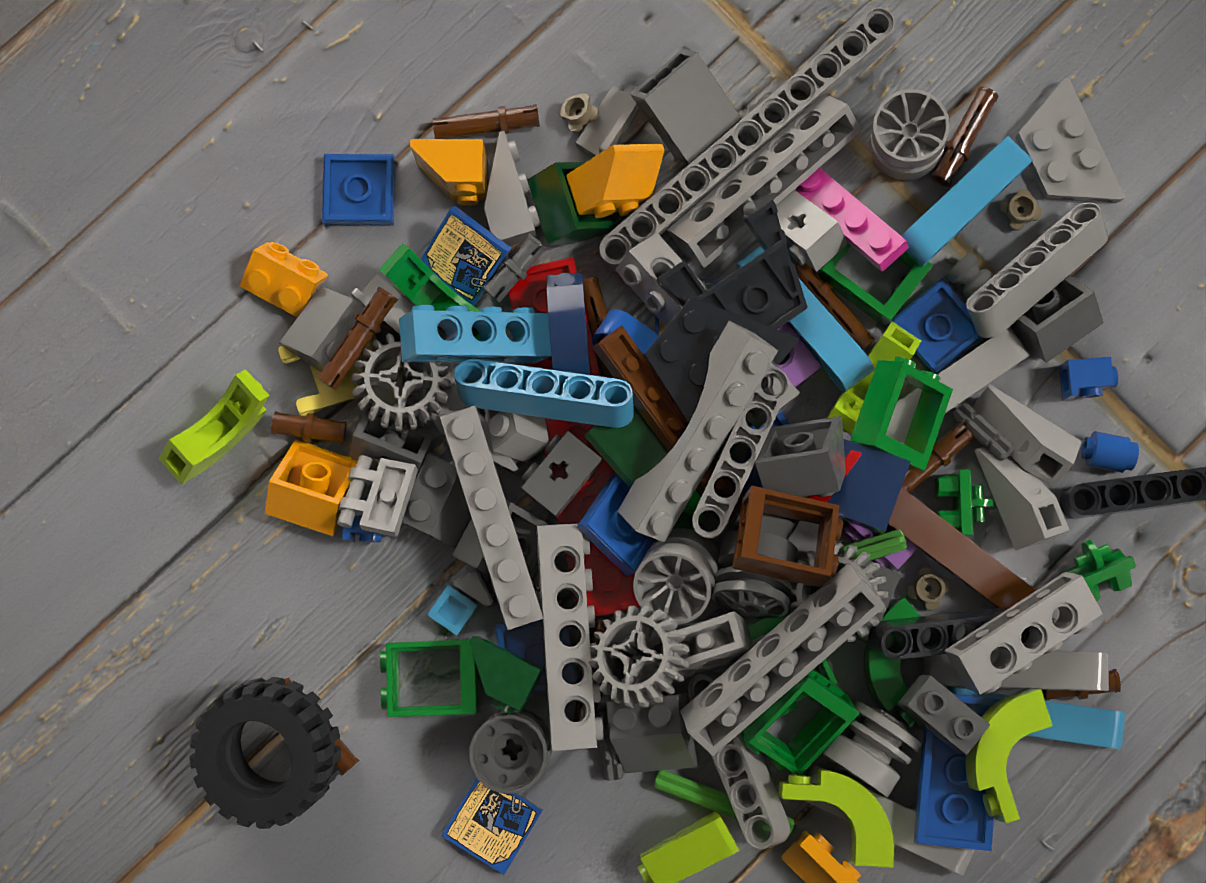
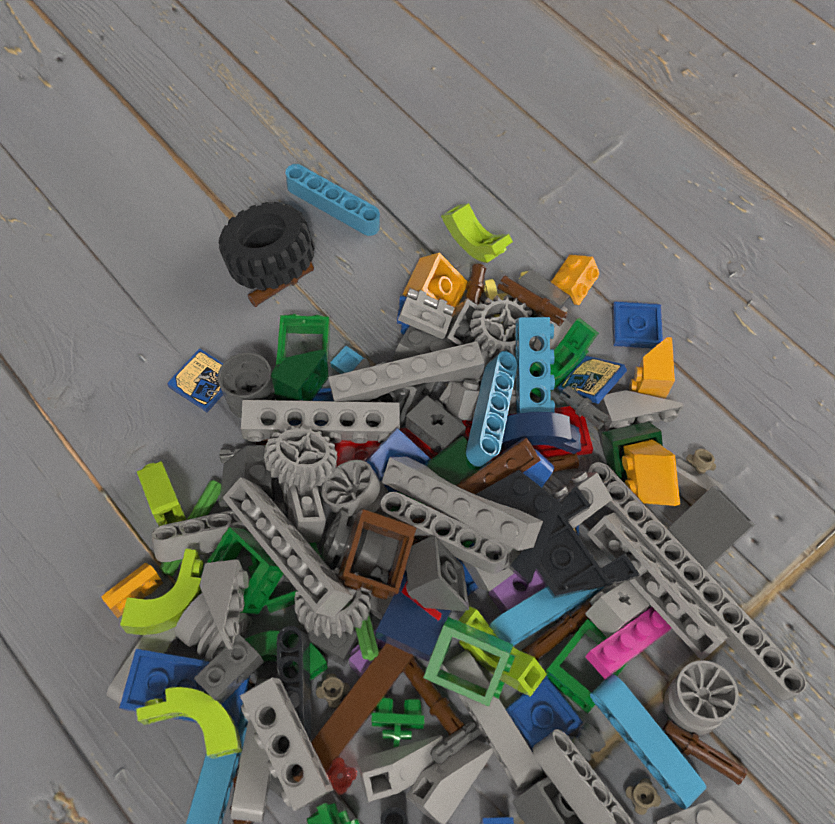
camera: 90 degrees right, 20 degrees down
reddish brown pin [433,104,540,139] -> none
none -> light grey slope [200,560,249,649]
none -> dark azure beam [285,164,380,236]
none -> clear red plate [325,757,358,794]

